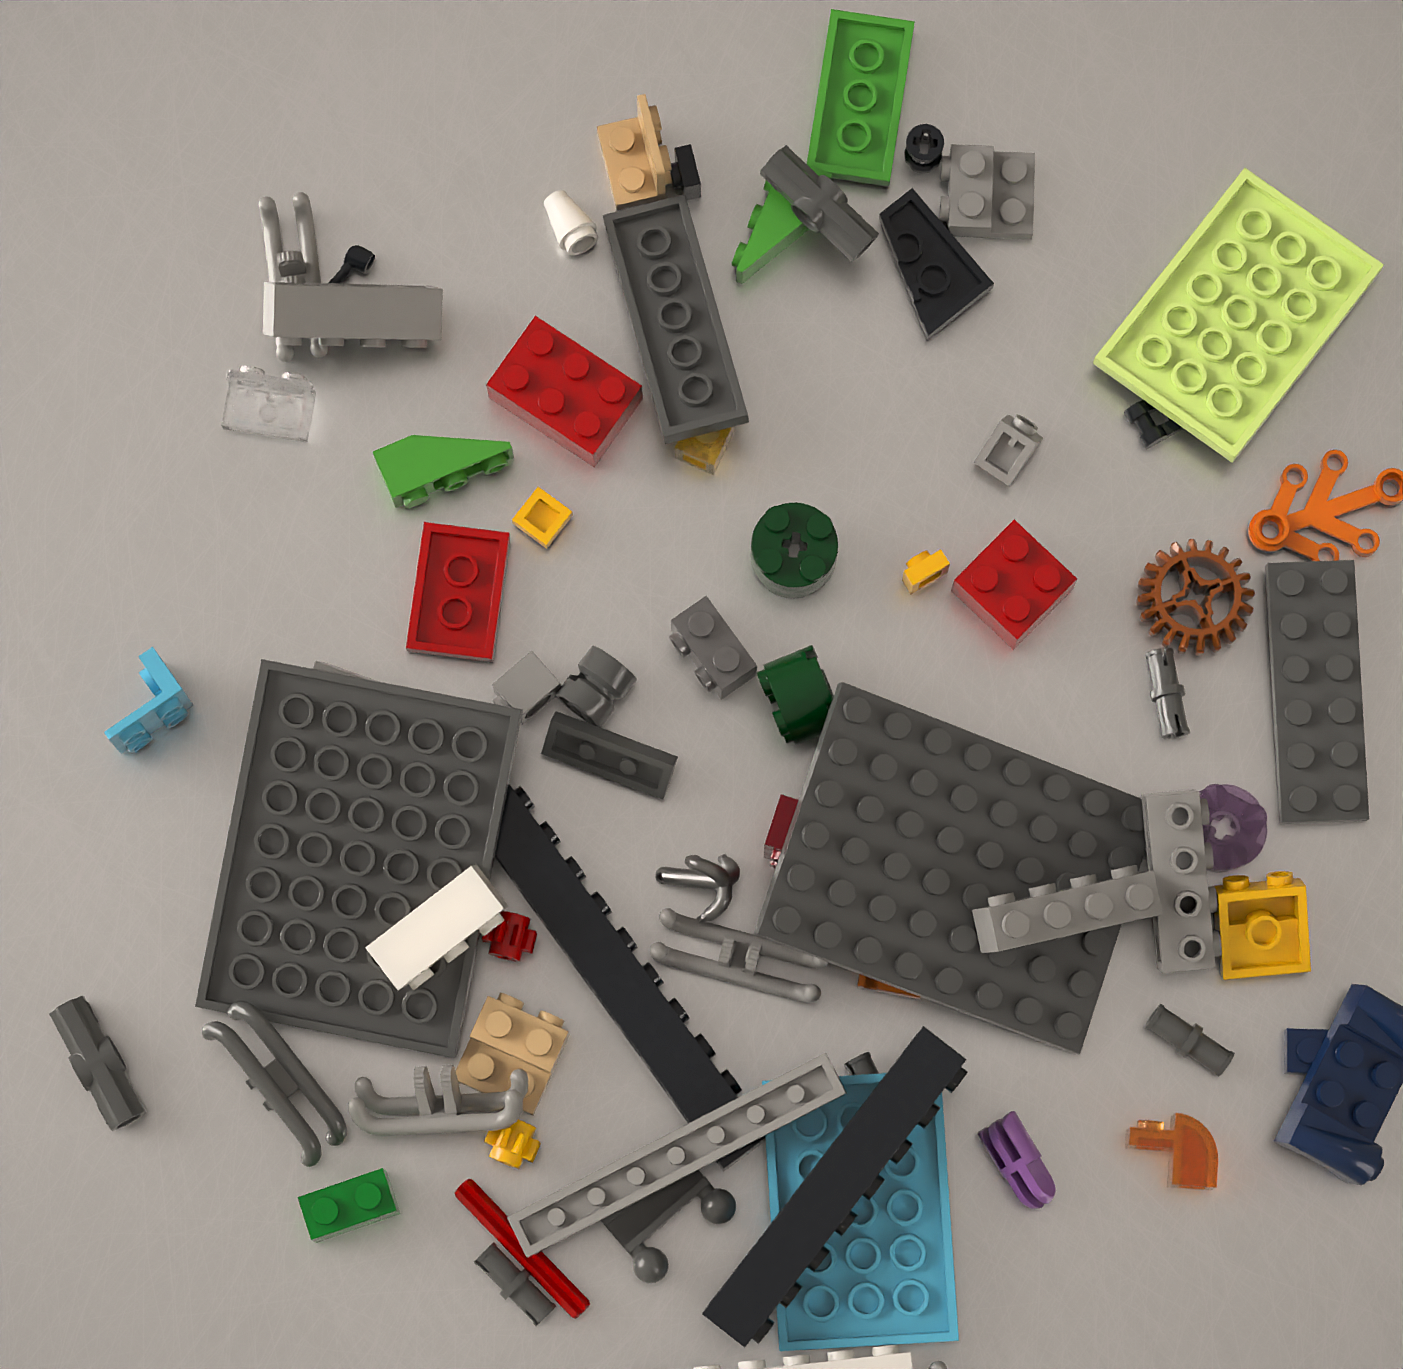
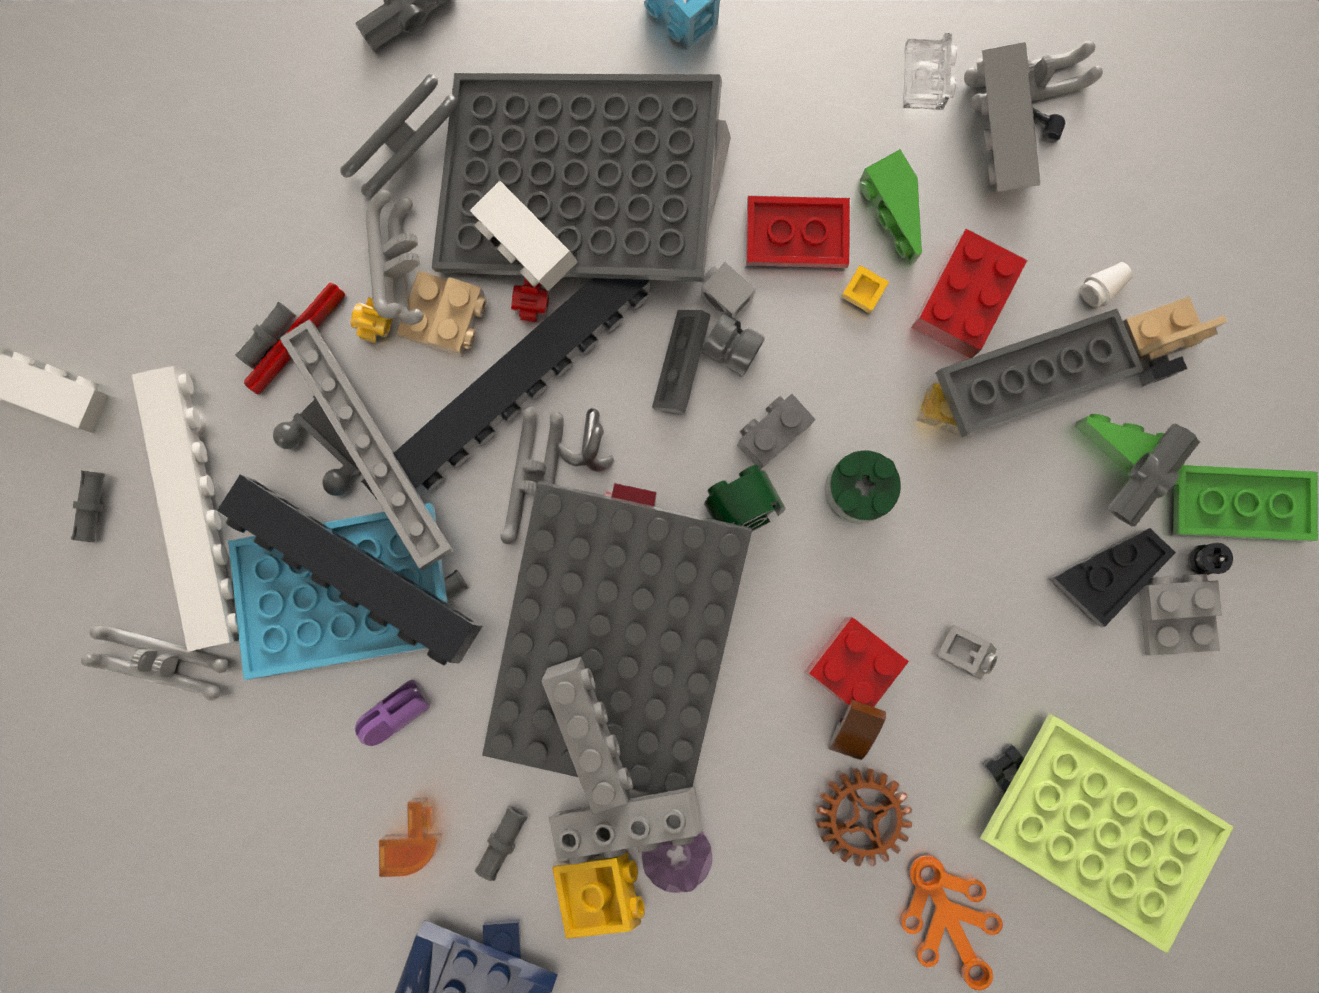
camera: 80 degrees right, 5 degrees up
green brick [297,1168,401,1243] -> none
yellow plate [902,549,950,594] -> none
dark grey pin [1145,648,1190,739] -> none
dark grey plate [1265,560,1369,824] -> none
none -> reddish brown slope [828,700,886,760]

